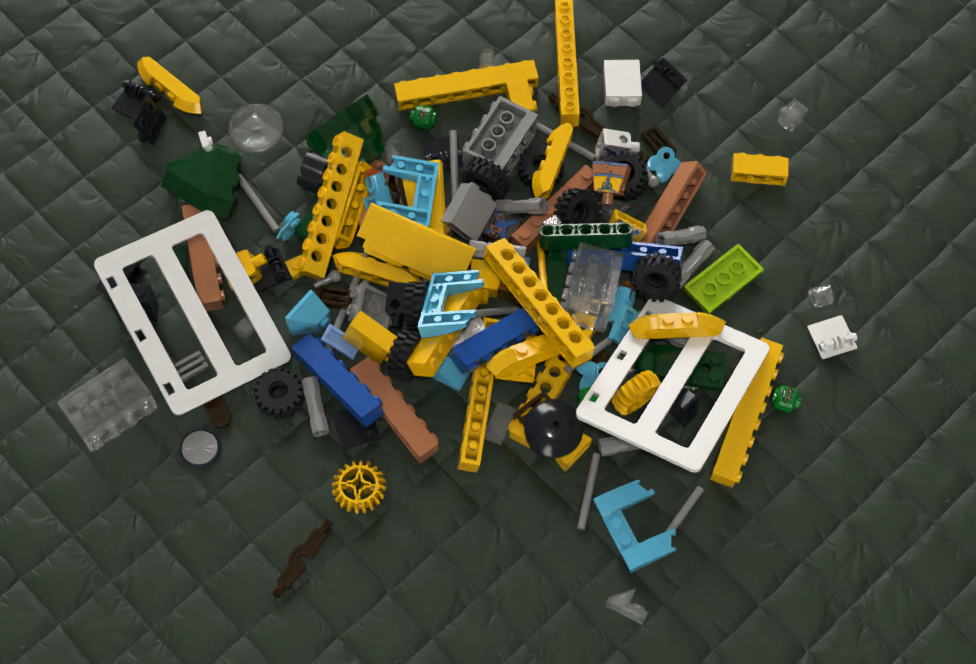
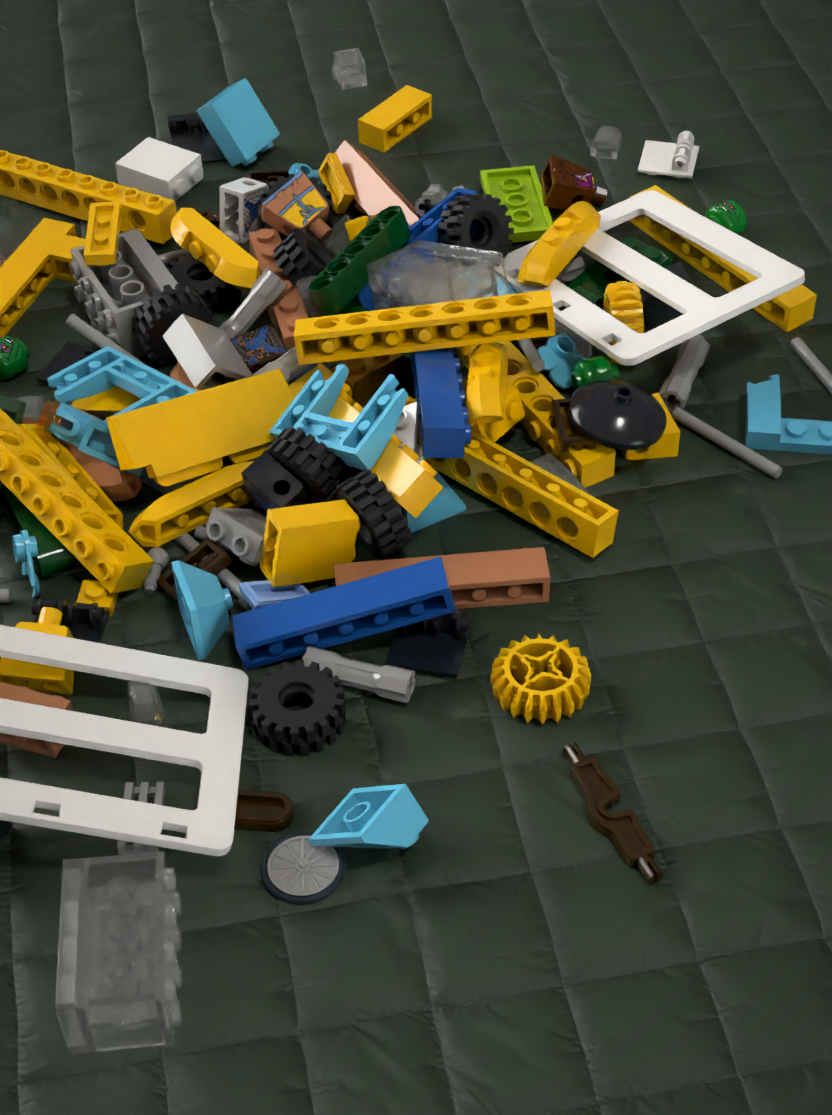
camera: 55 degrees left, 20 degrees down
none -> yellow plate [84,201,122,266]
none -> medium azure brick [196,78,280,167]
none -> medium azure slope [308,784,429,849]
none -> yellow tile [317,153,355,214]
none -> reddish brown torso [540,154,607,210]

